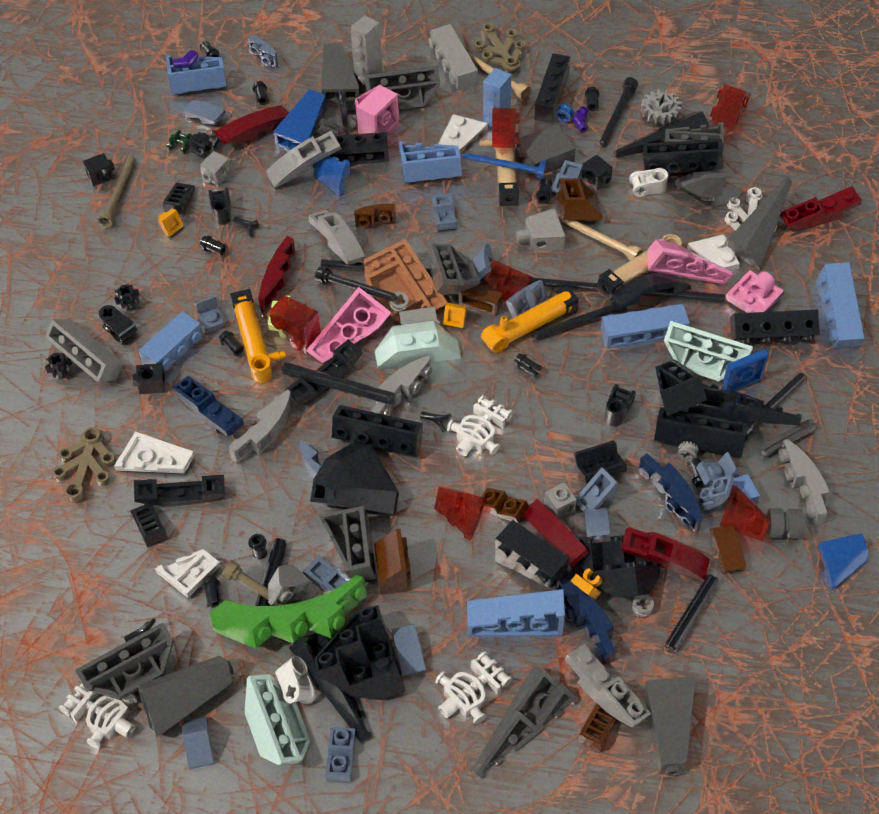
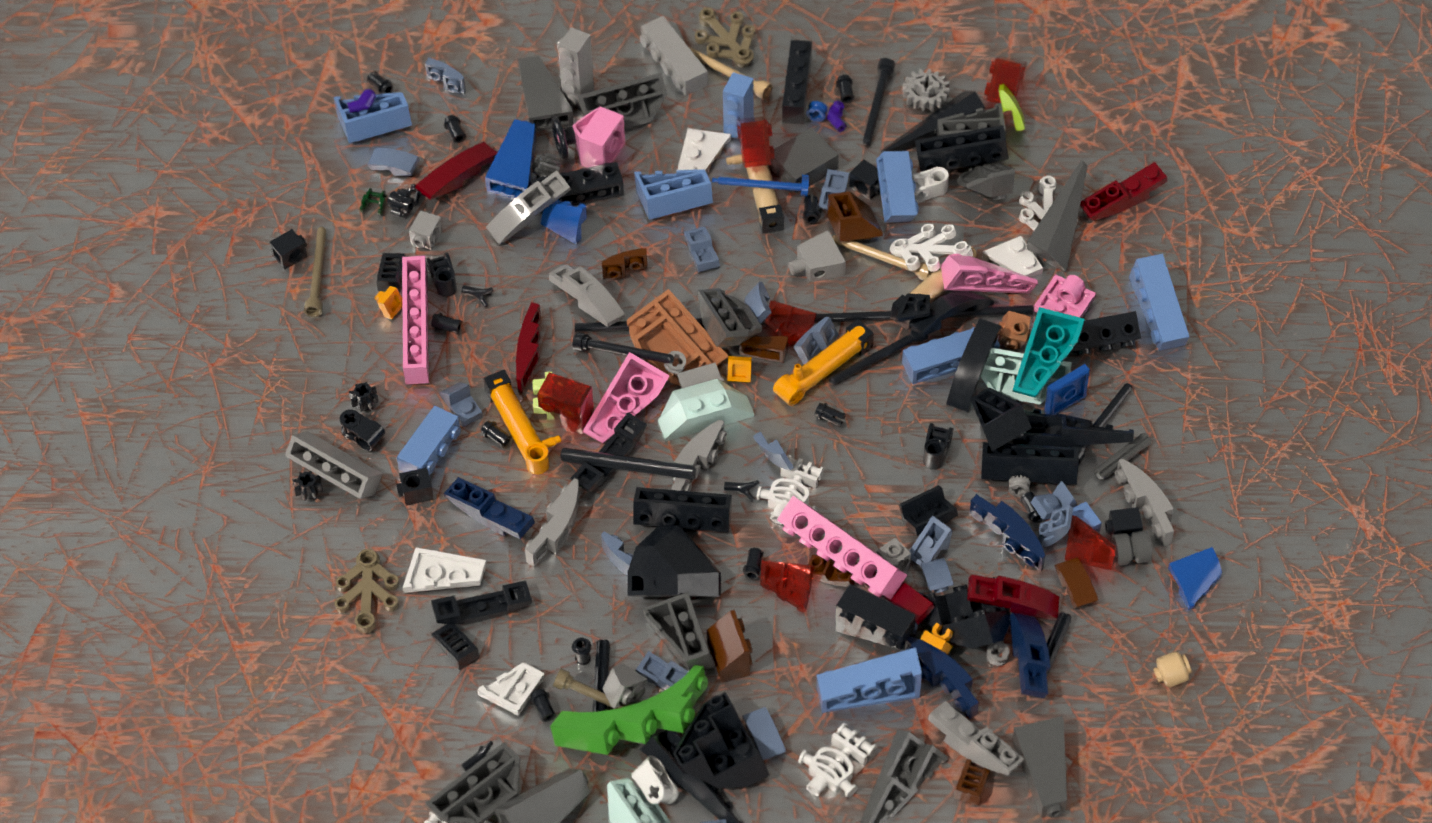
camera: 10 degrees left, 0 degrees up
none -> bright pink brick [402,256,429,384]
none -> black pin [743,548,764,580]
none -> sand blue slope [753,431,794,470]
none -> bright pink brick [777,496,907,599]
none -> medium blue brick [876,151,919,223]
none -> white plant [890,223,973,272]
none -> black piece [896,293,930,322]
none -> black slope [946,318,1002,413]
none -> nougat brick [998,311,1031,350]
none -> lime slope [999,84,1025,131]
none -> dark blue slope [1010,613,1051,698]
none -> teal wedge [1012,307,1085,398]
none -> black brick [1105,507,1143,540]
none -> tan head [1153,651,1192,688]

